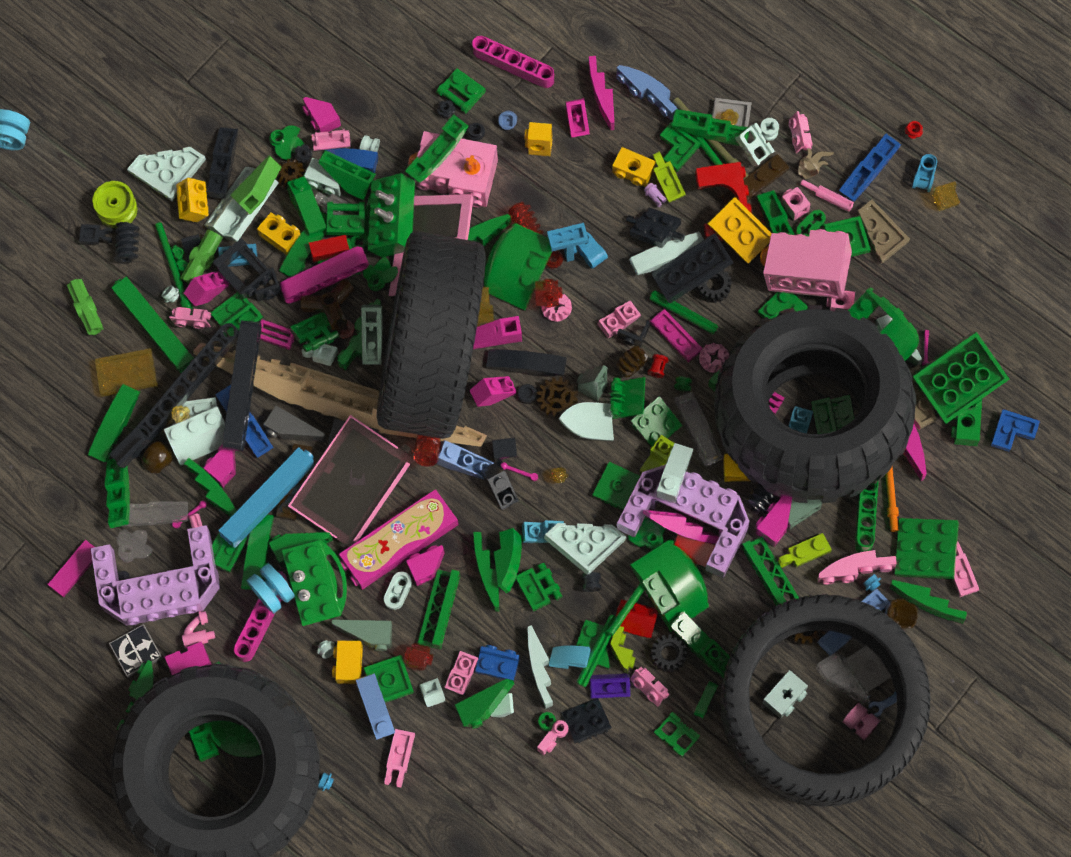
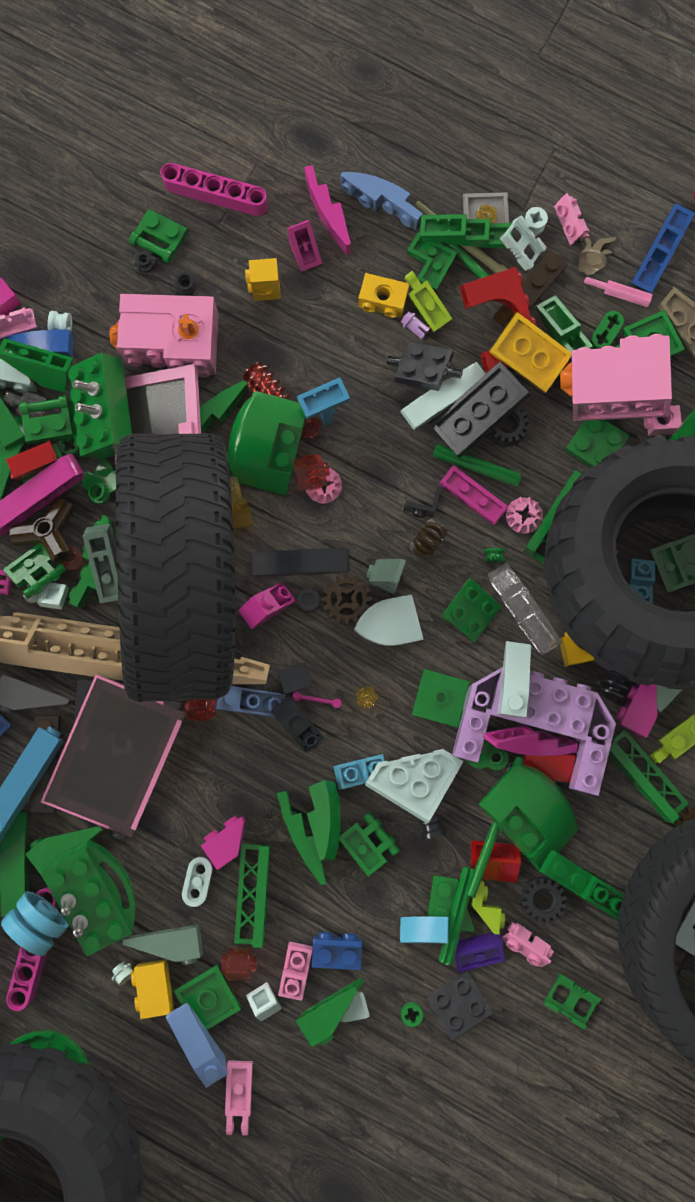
camera: 15 degrees left, 10 degrees up
dark azure plate [318,772,334,791] -> none
brick [339,489,458,590] -> none
green slope [405,115,468,183] -> none
dark pink slope [473,316,522,349] -> none
medium blue tile [498,110,517,130] -> none
light aqua slope [528,626,553,709] -> none
bright pink plate [537,720,568,755] -> none
dark azure piece [576,232,608,269] -> none
bright pink slope [597,301,641,338] -> none
green hinge [609,377,646,419] -> none
lime slope [639,435,674,474] -> none
red bush [647,354,669,378] -> none
green beam [694,681,718,719] -> none
bright pink brick [781,187,811,220] -> none

